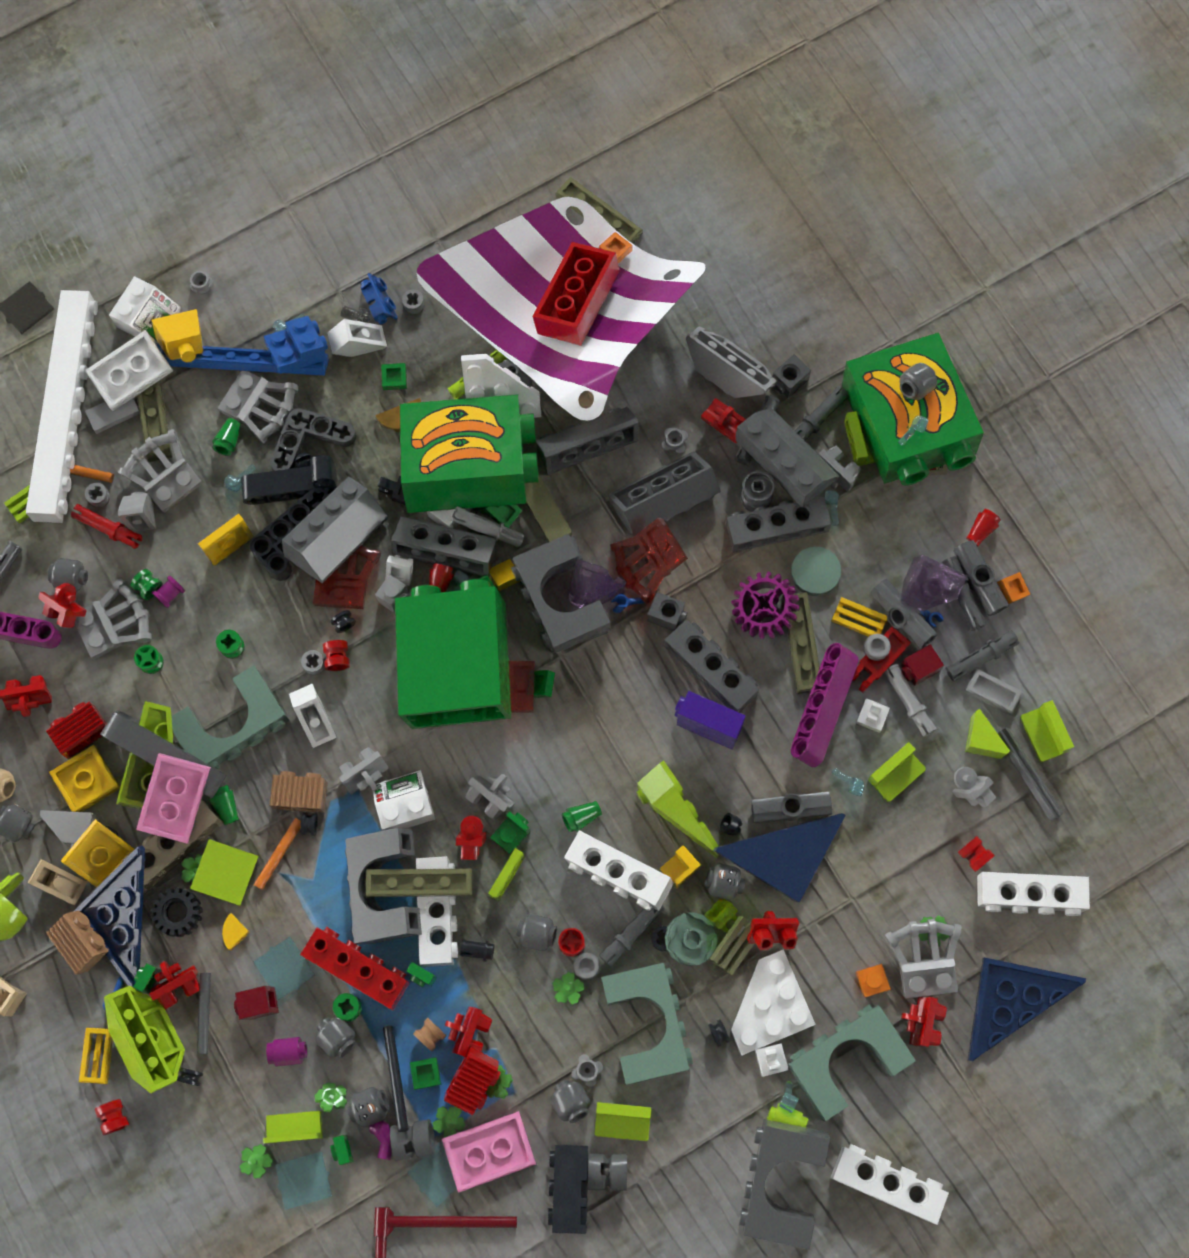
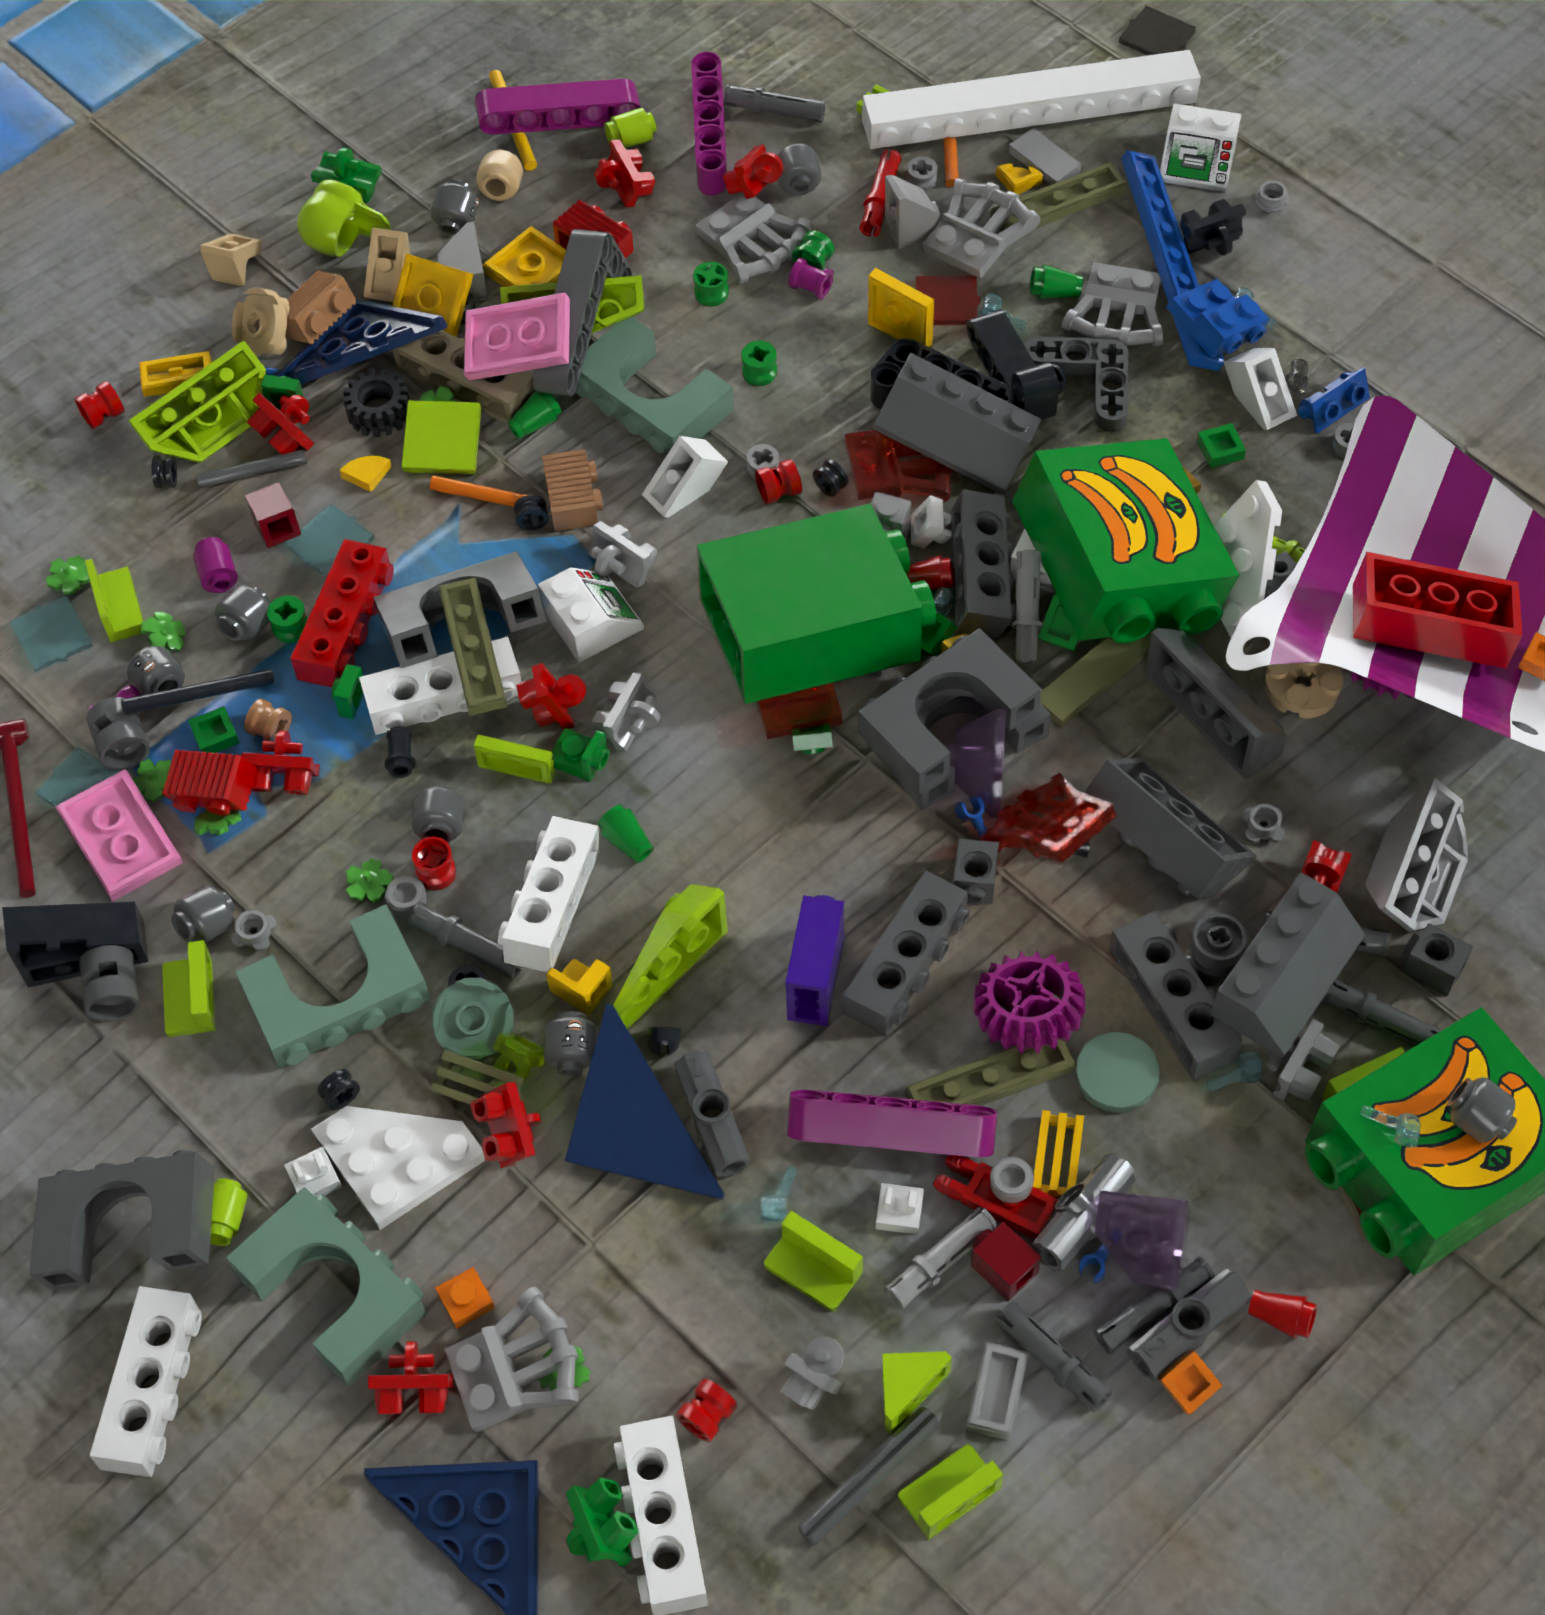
camera: 75 degrees right, 15 degrees down
white tile [85,330,173,411] -> none
yellow torso [152,309,203,363] -> none
green plate [330,1135,354,1165] -> none
clear light blue hand [779,1081,799,1113] -> none
none -> tan plate [232,287,290,360]
none -> green hips [565,1477,639,1567]
none -> clear red piece [916,276,981,325]
none -> yellow tile [995,164,1043,195]
none -> black hips [1180,199,1246,256]

